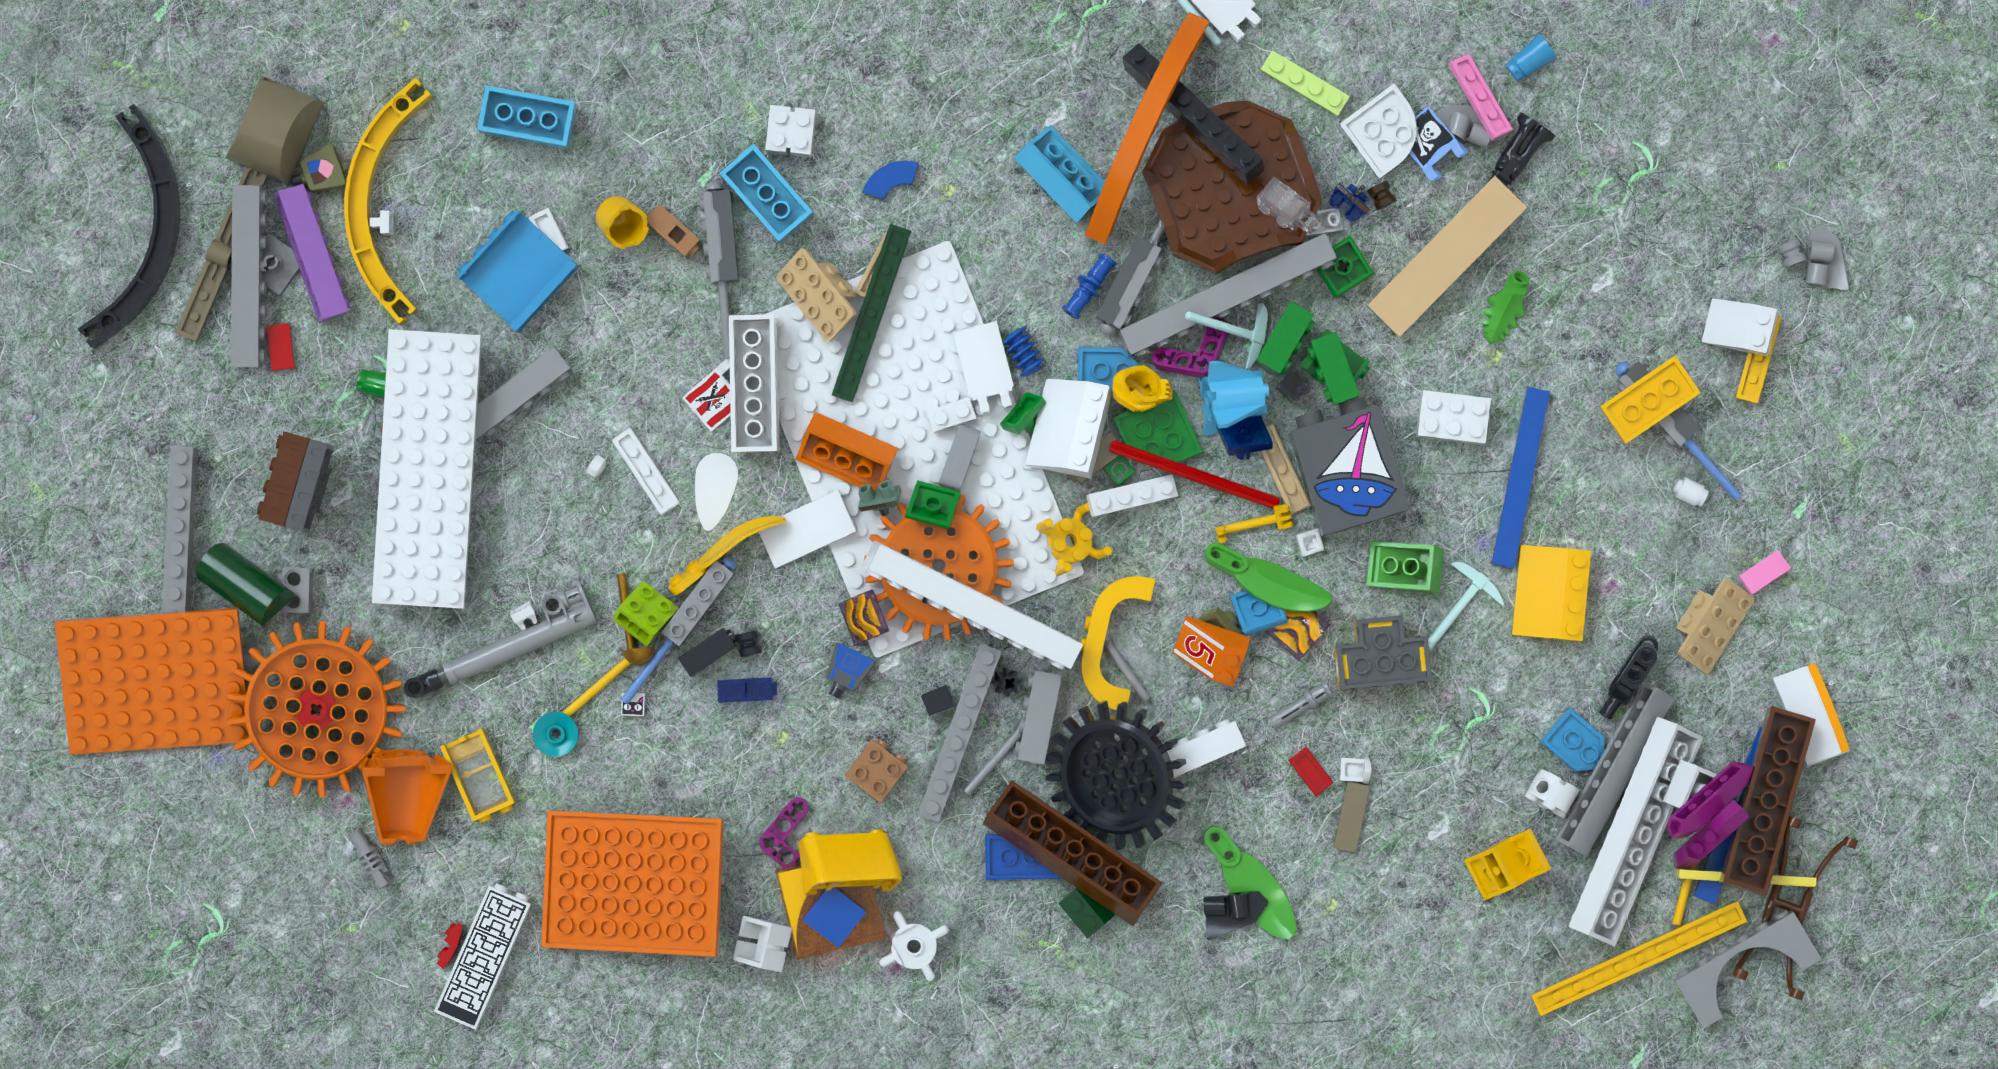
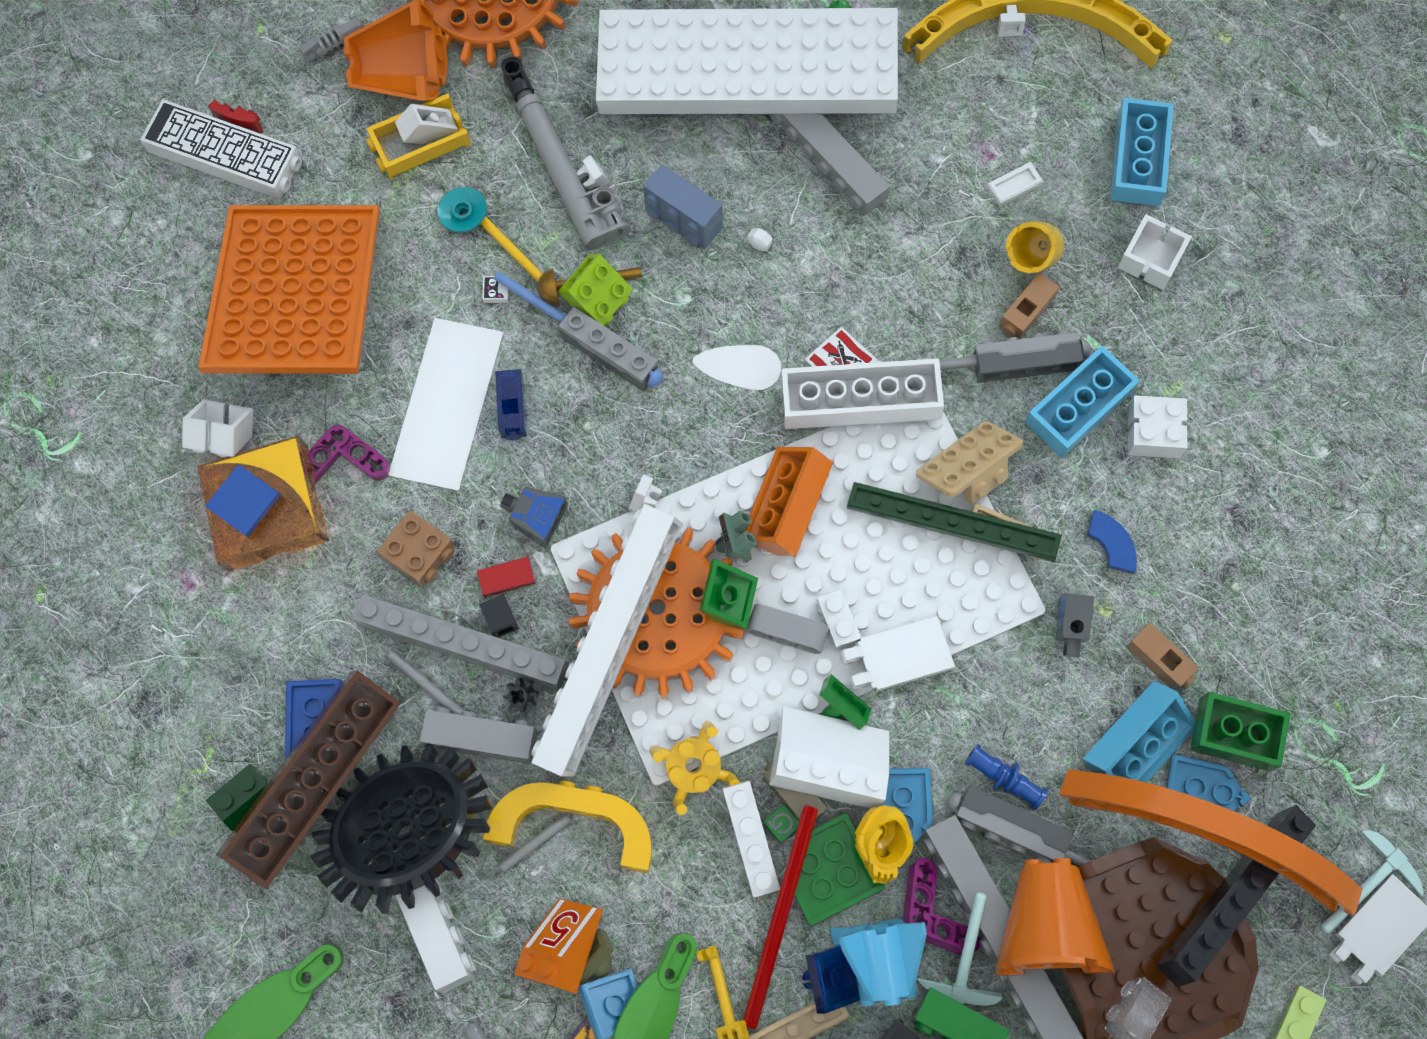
camera: 90 degrees right, 15 degrees down
dark azure panel [456,210,580,333] -> none
white tile [612,428,680,516] -> none
yellow plant [668,516,786,596] -> none
black brick [678,628,737,677] -> none
black wheel [735,630,762,657] -> none
white tile [759,490,857,569] -> none
yellow windscreen [798,829,902,895] -> none
slope [838,589,889,646] -> none
white plate [879,911,949,981] -> none
blue piece [1003,326,1047,377] -> none
black panel [1204,891,1269,940] -> none
none -> white sticker [388,318,503,490]
none -> white slope [395,104,458,145]
none -> red tile [477,557,536,598]
none -> white tile [629,475,662,512]
none -> sand blue brick [643,164,723,250]
none -> orange cone [995,858,1114,976]
none -> dark grey torso [1056,593,1094,657]
none -> white piece [1118,214,1192,290]
none -> medium nougat brick [1126,622,1199,691]
none -> dark azure tile [1166,754,1251,811]
none -> green brick [1190,692,1291,772]

